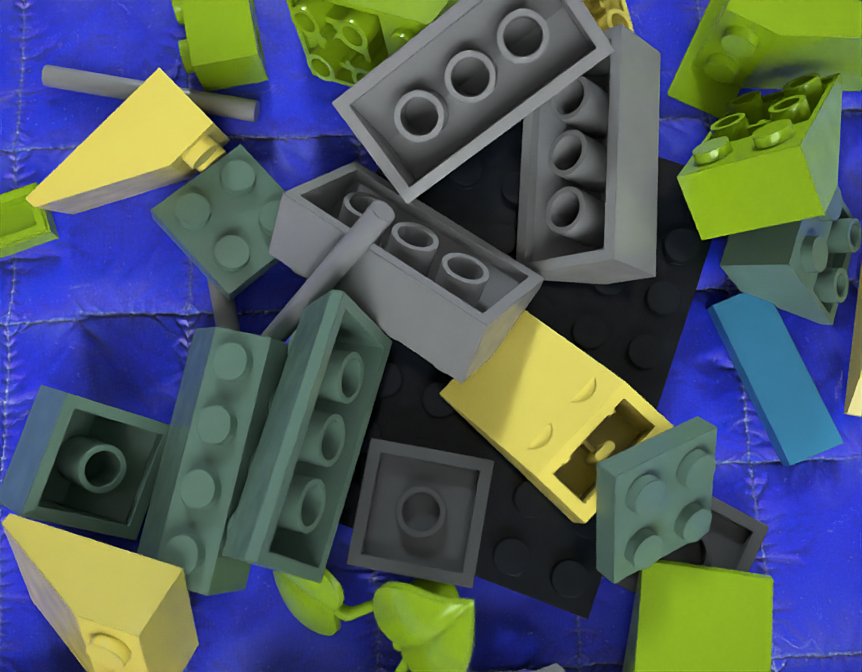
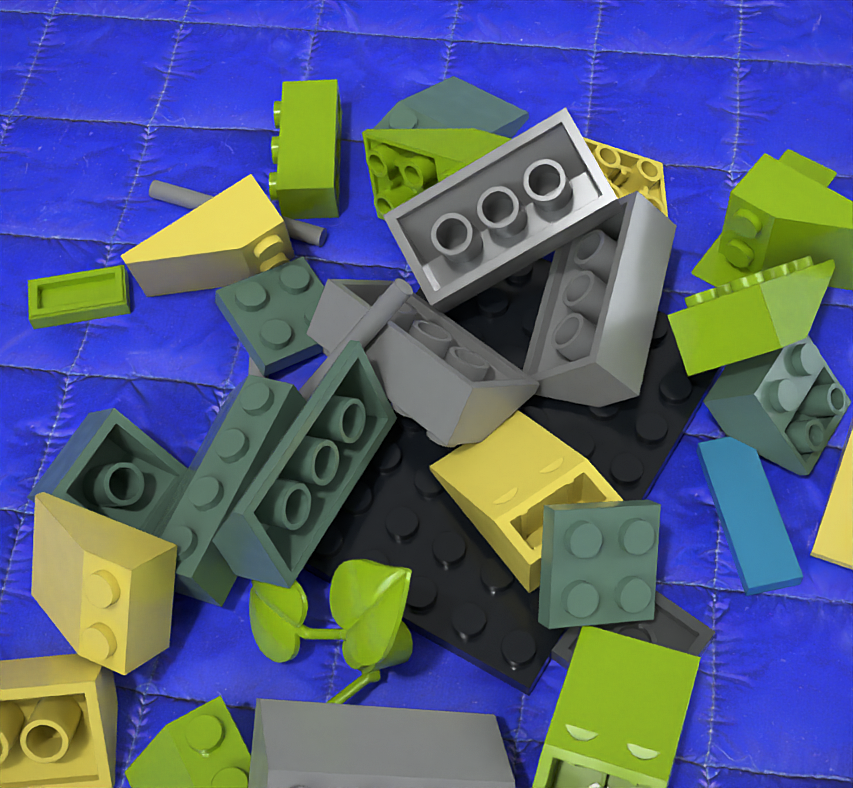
camera: 15 degrees right, 20 degrees down
dark grey plate [346,438,494,588] -> none

